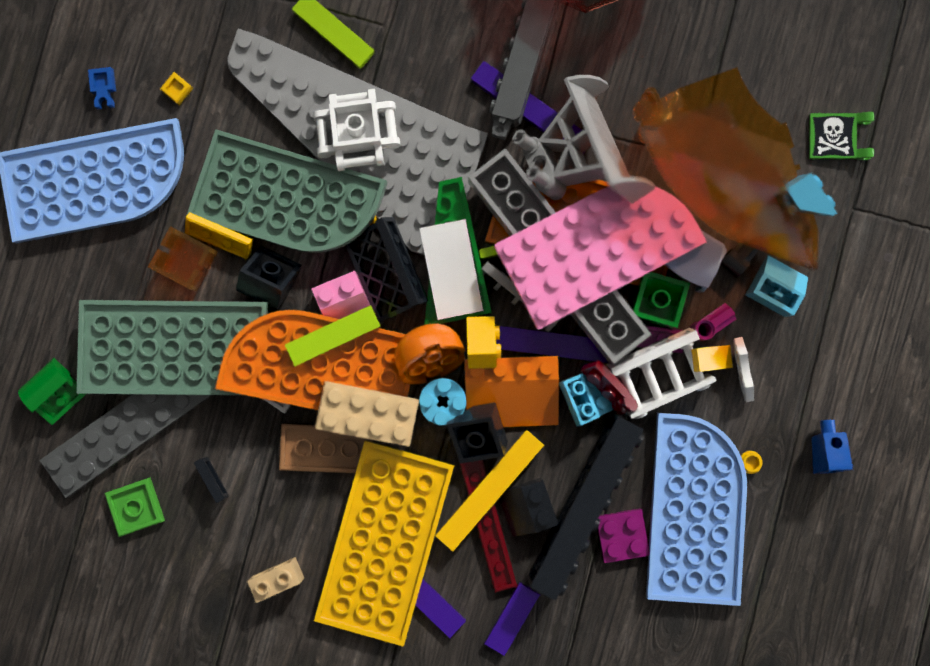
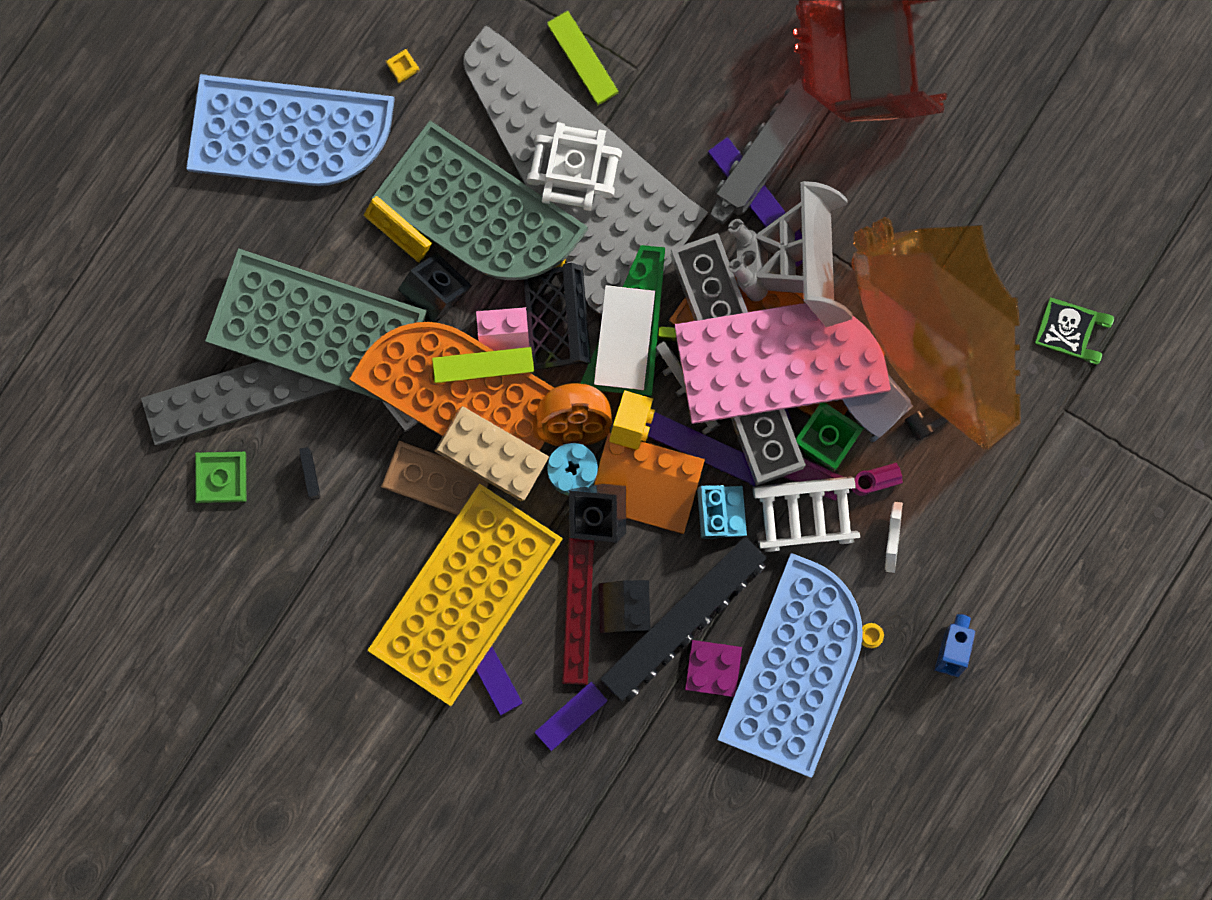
camera: 20 degrees right, 5 degrees down
green brick [18,358,86,425] -> none
blue plate [88,67,116,110] -> none
clear orange piece [148,226,218,291] -> none
tan brick [247,557,304,603] -> none
yellow tile [435,430,544,551] -> none
dark red hinge [580,360,638,415] -> none
yellow tile [691,345,733,372] -> none
medium azure slope [745,255,808,317] -> none
medium azure slope [775,173,837,216] -> none

